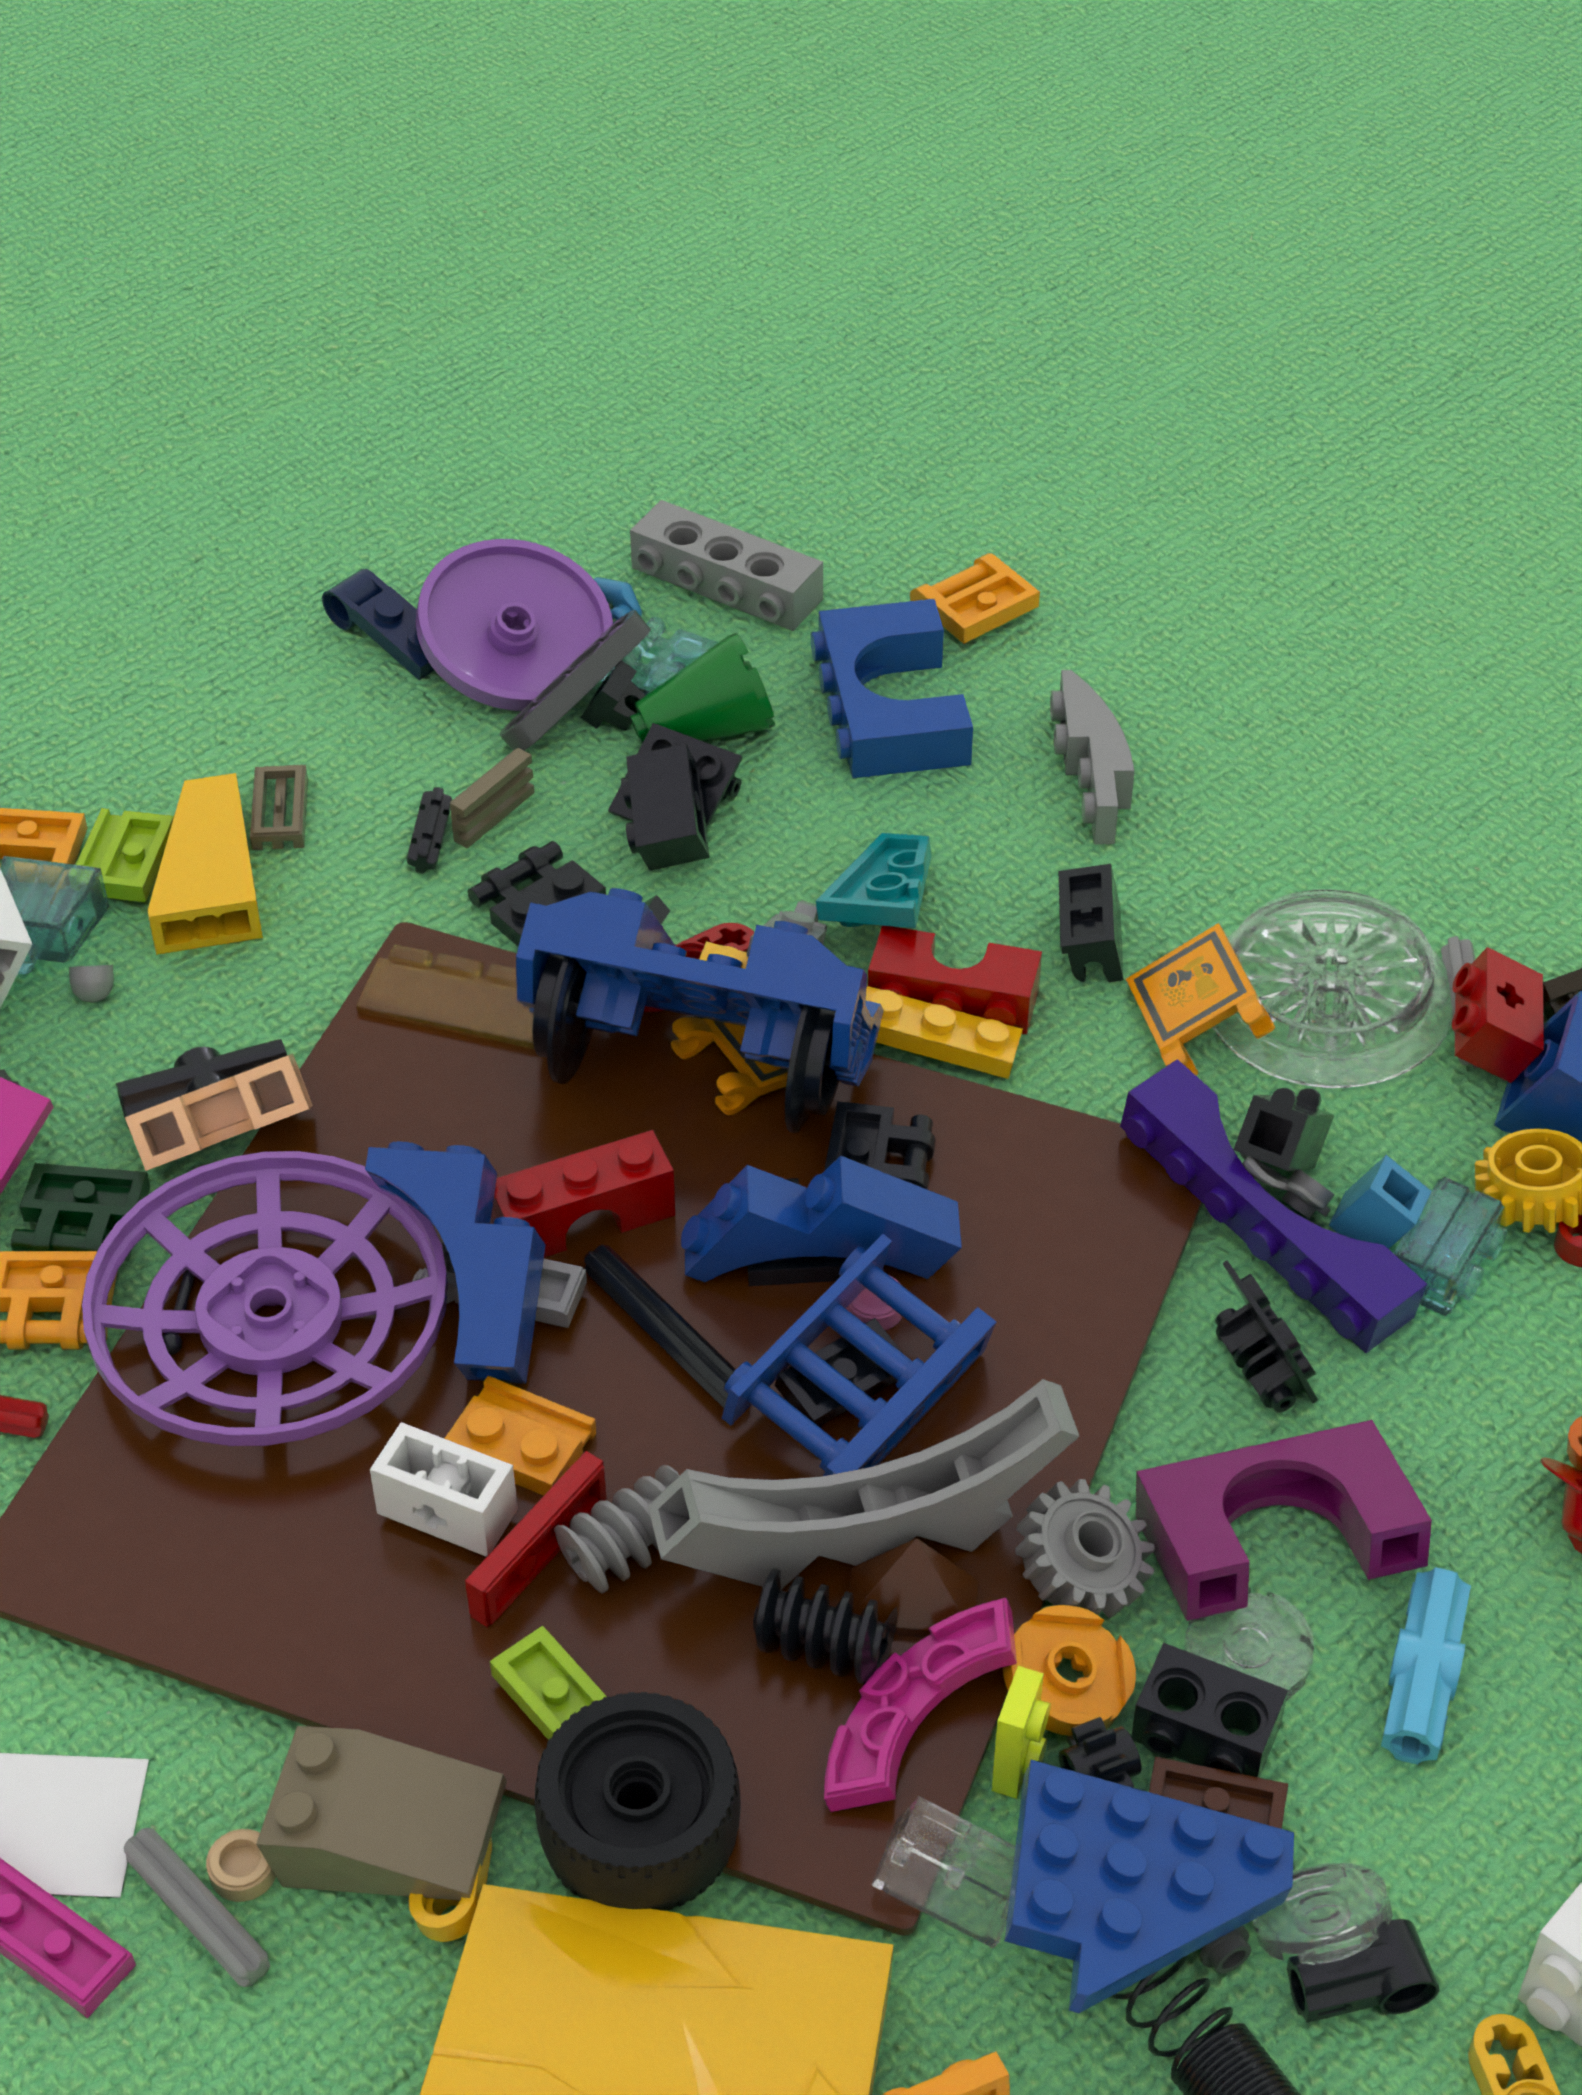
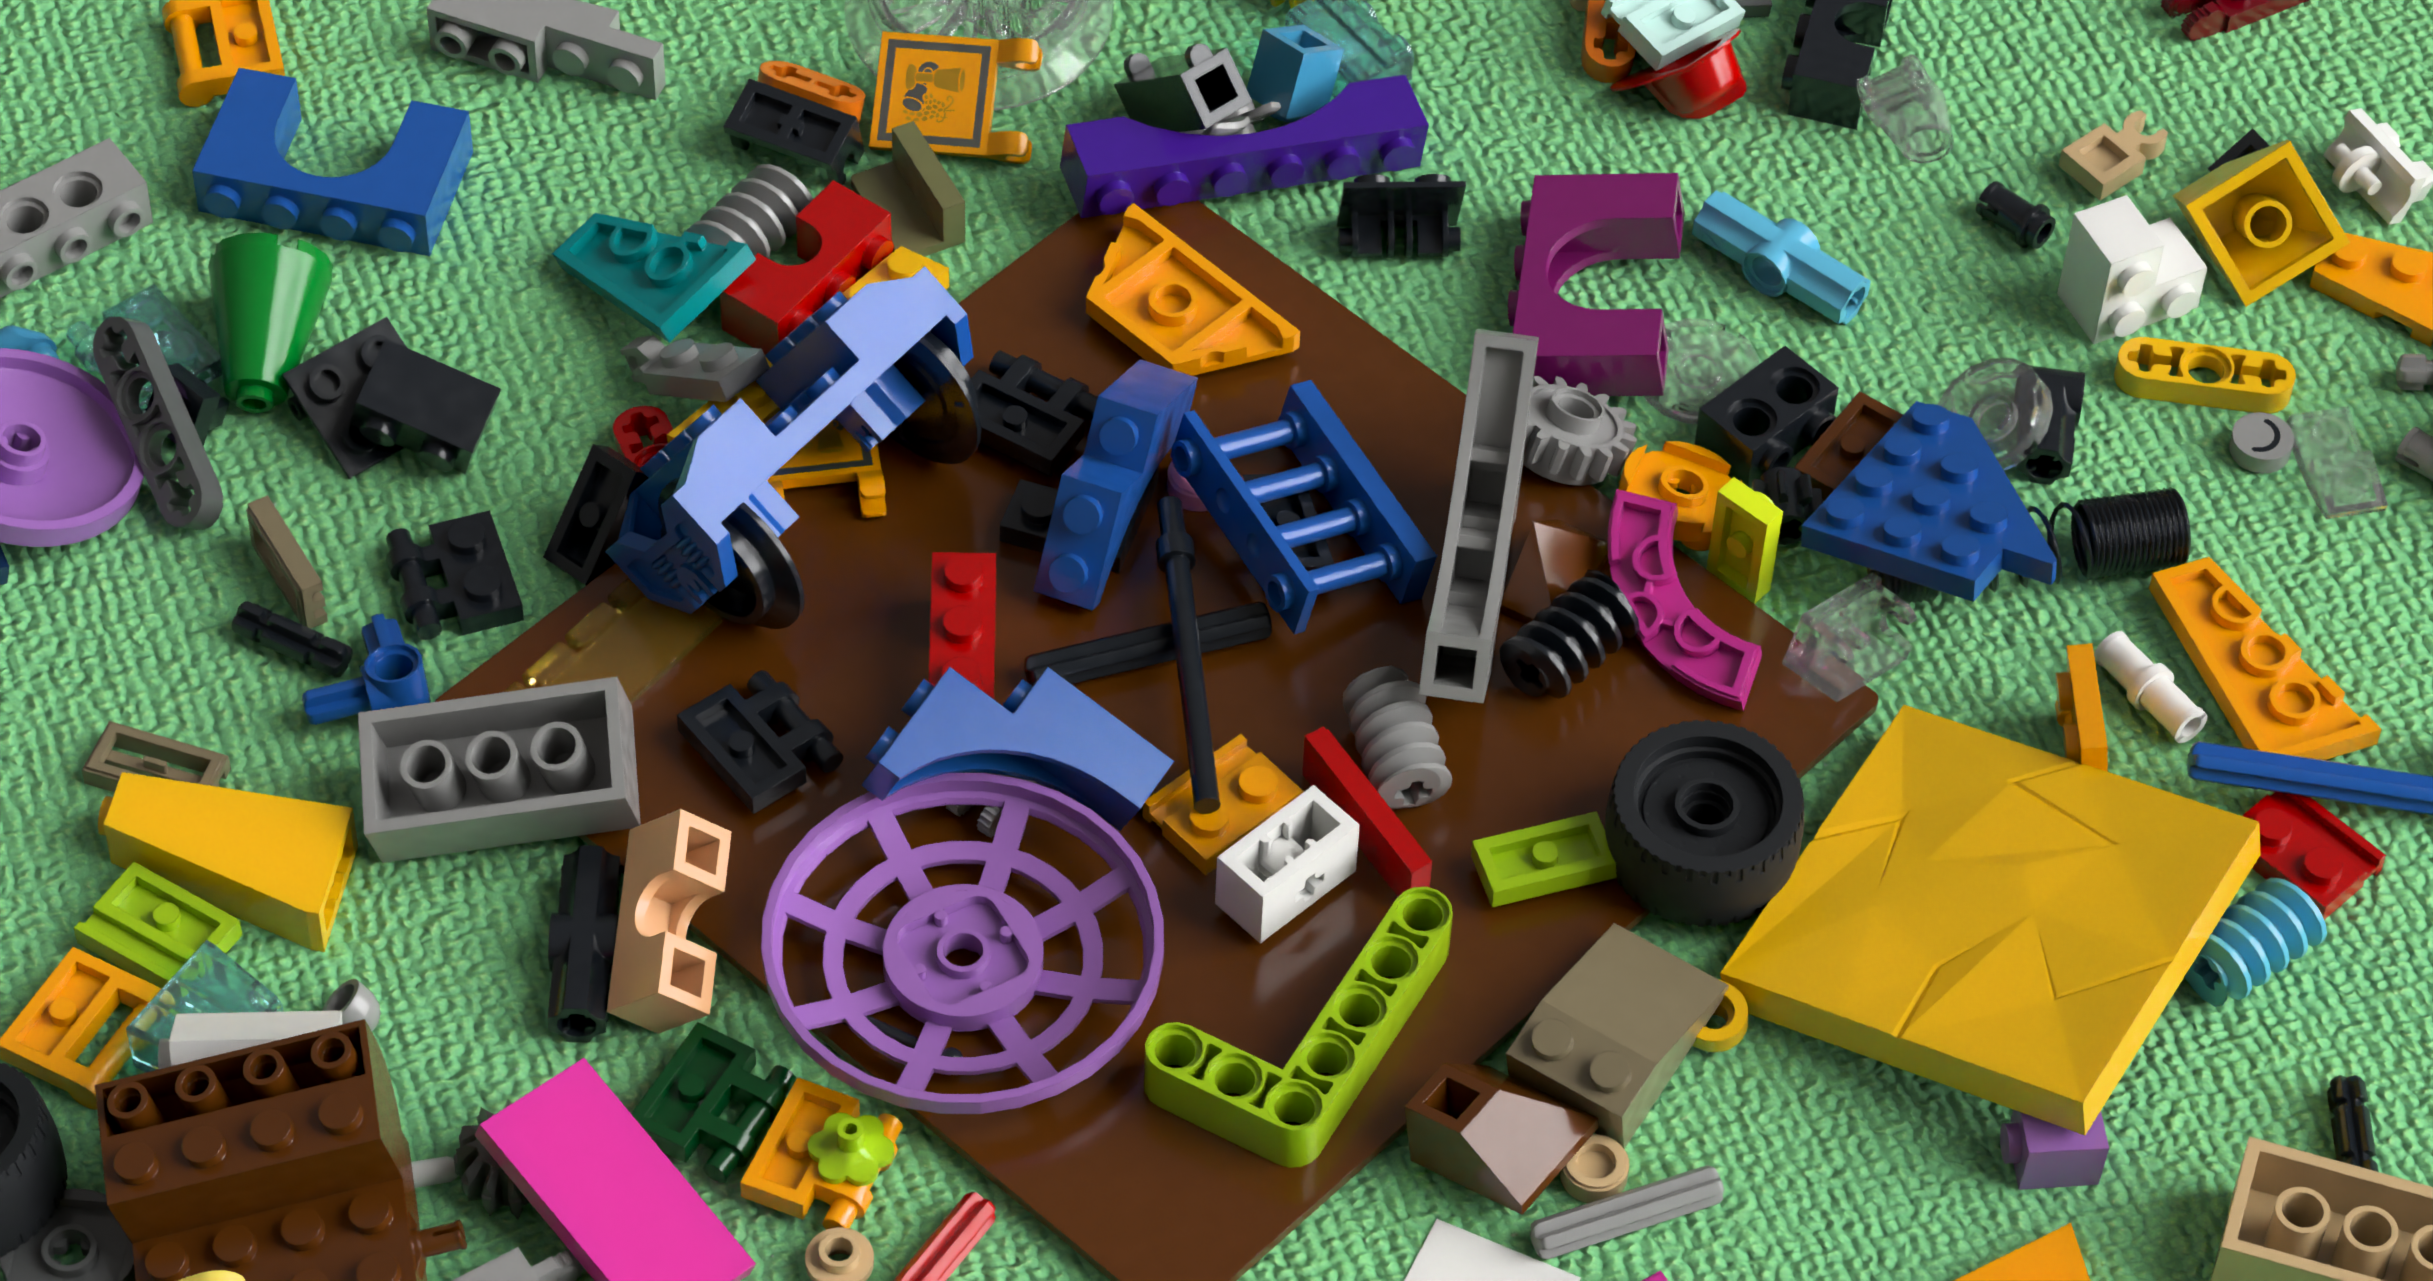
camera: 70 degrees left, 5 degrees up
none -> blue axle [302,614,431,725]
none -> light grey brick [358,677,641,863]
none -> black plate [677,670,844,814]
none -> light grey piece [686,164,813,259]
none -> orange beam [757,61,866,124]
none -> lime plant [808,1112,894,1187]
none -> olive panel [851,121,965,257]
none -> light orange wing [1086,203,1300,376]
none -> lime beam [1144,887,1453,1168]
none -> black bar [1155,496,1220,814]
none -> reddish brown slope [1404,1063,1599,1215]

